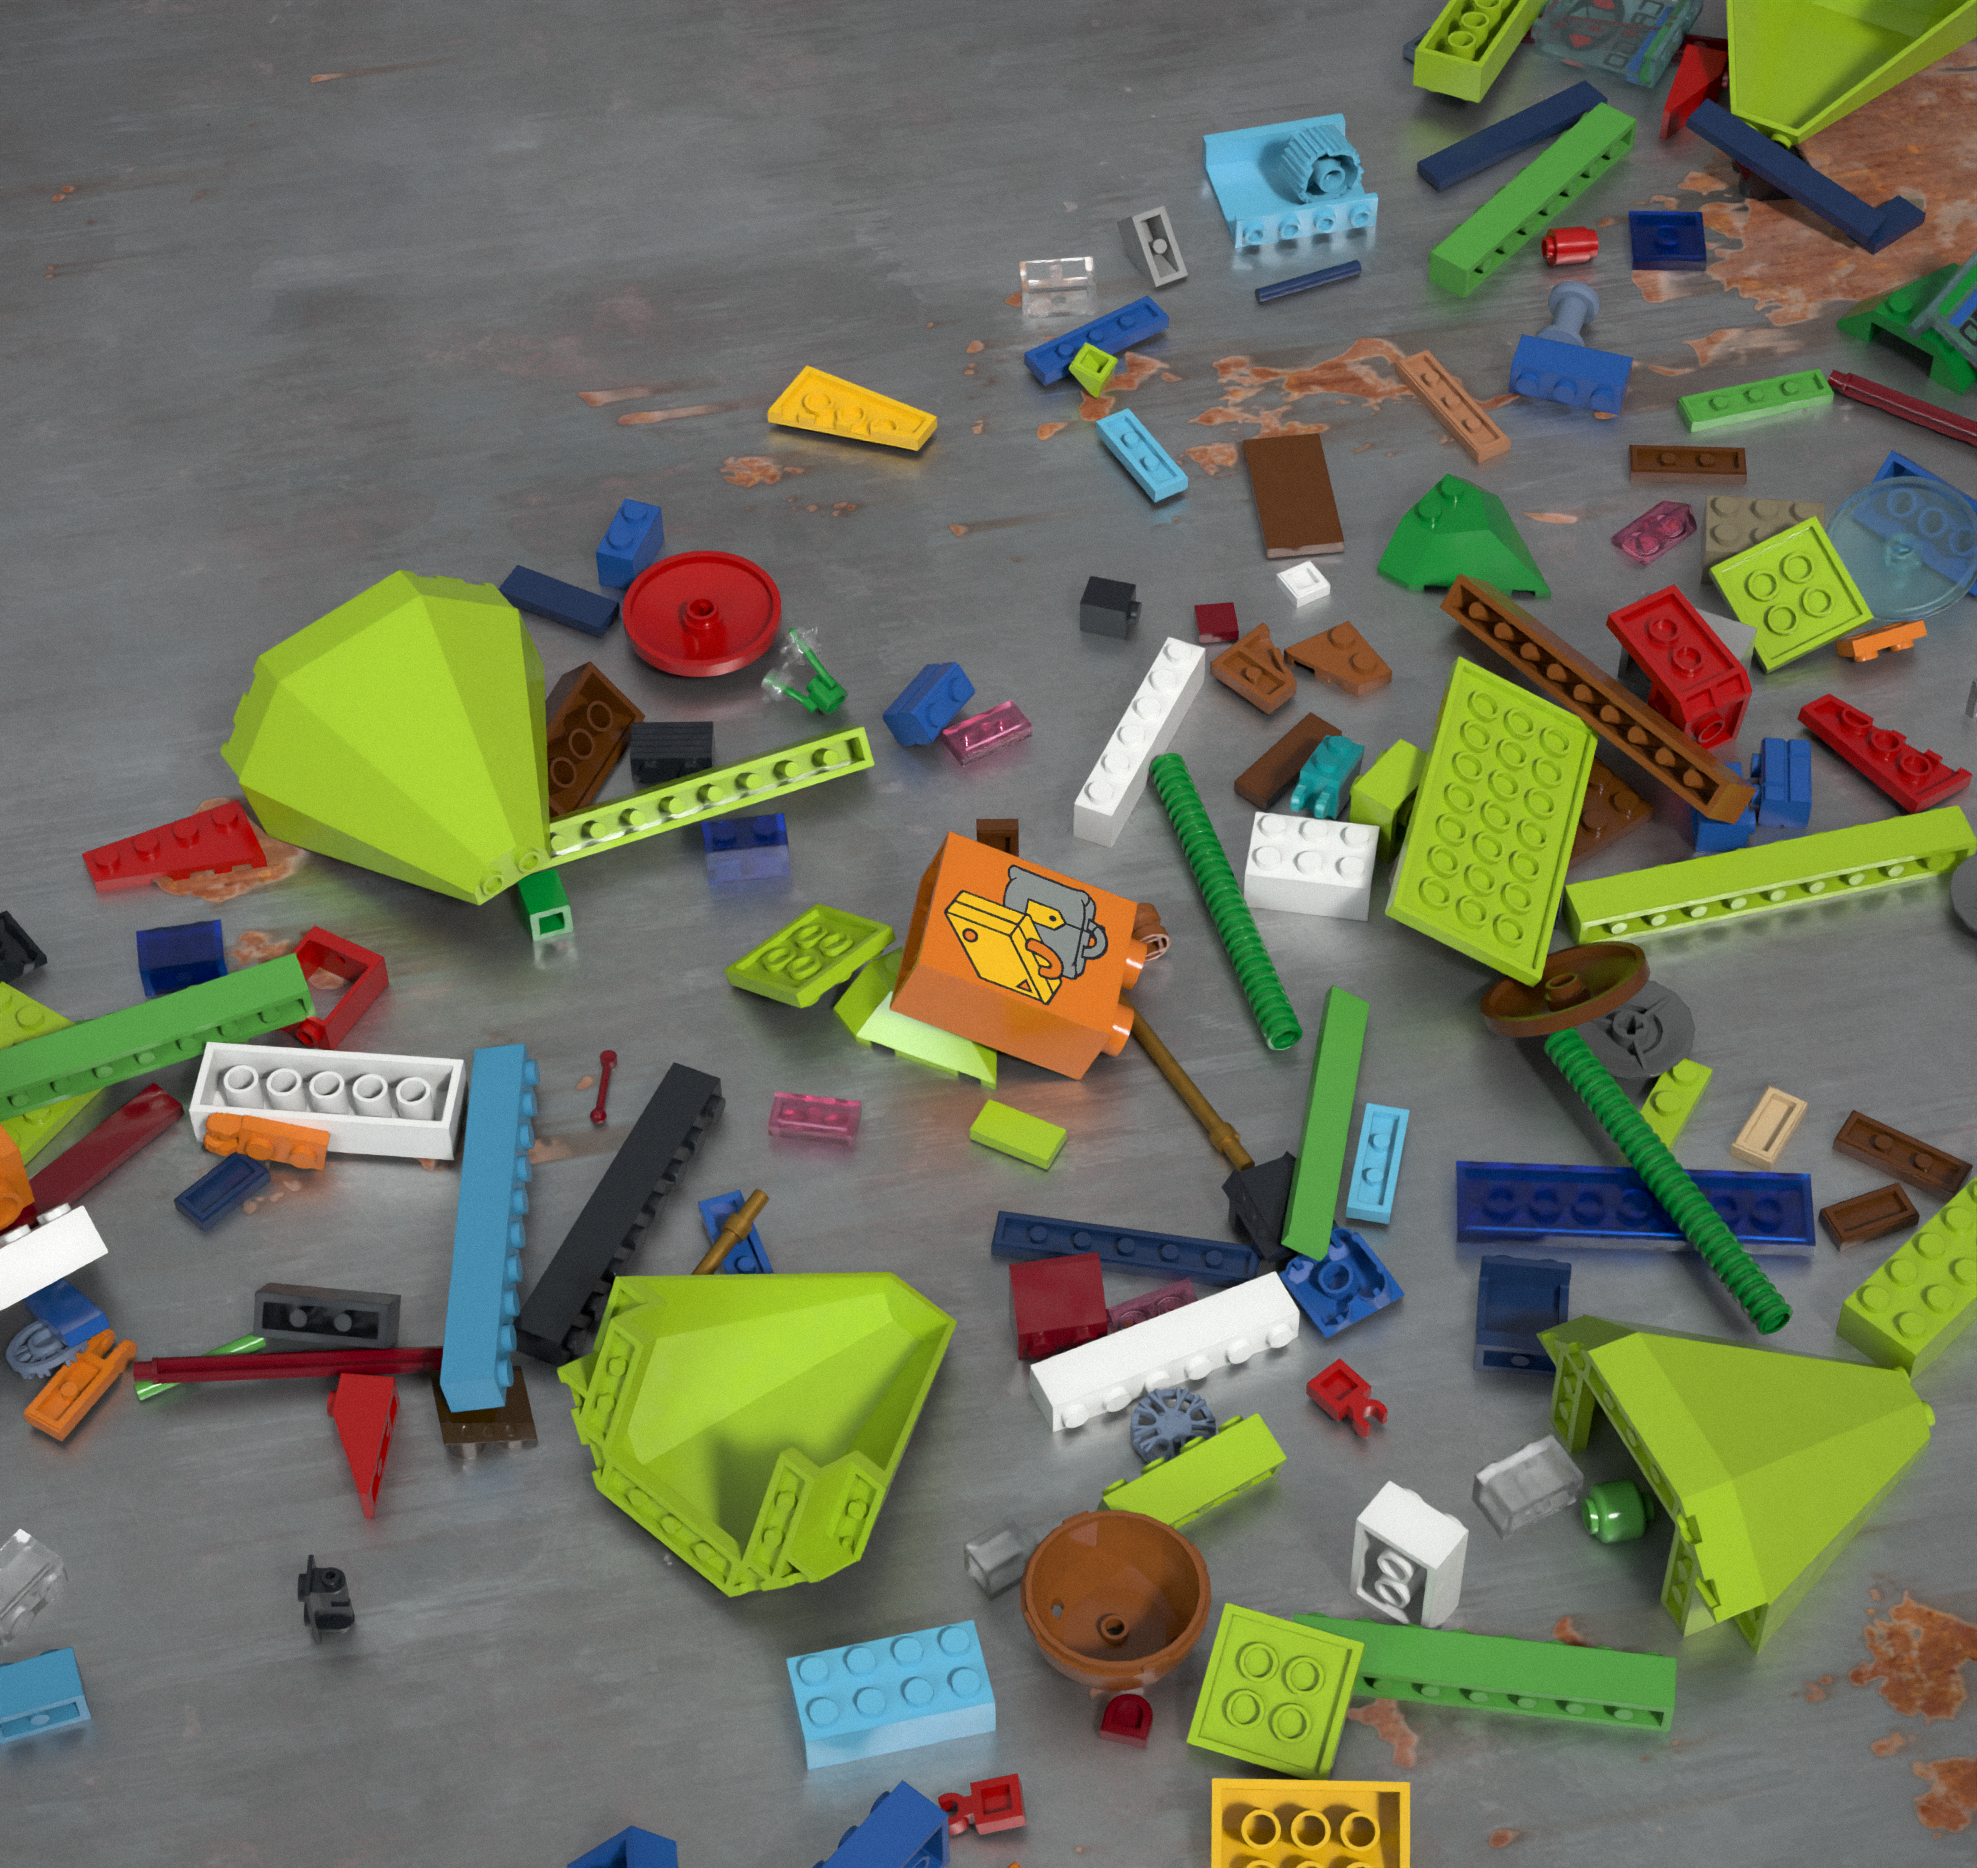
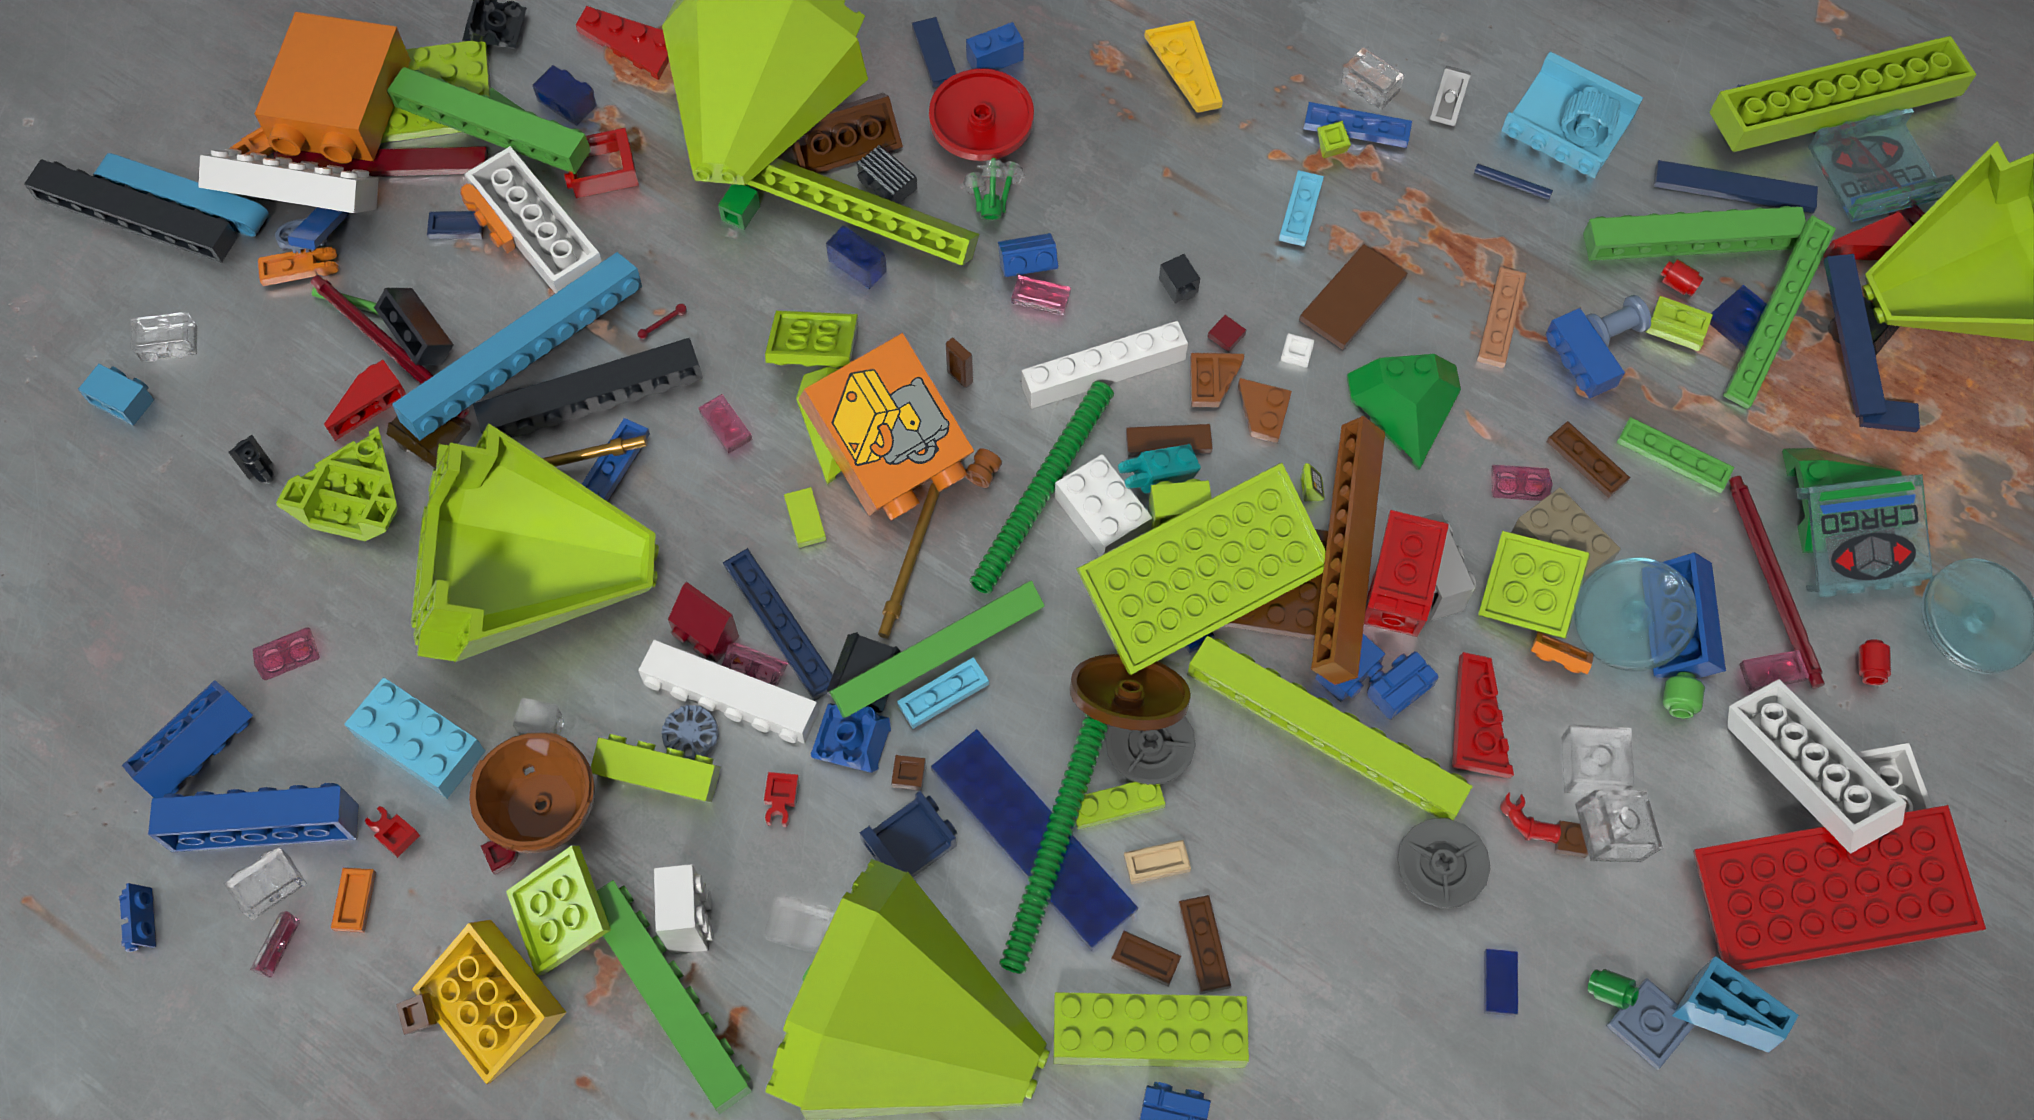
camera: 45 degrees right, 15 degrees up
none -> clear pink slope [252,627,320,680]
none -> lime wedge [276,426,398,542]
none -> reddish brown plate [891,755,926,791]
none -> lime plate [1646,296,1713,351]
none -> bright green tile [1723,215,1836,409]

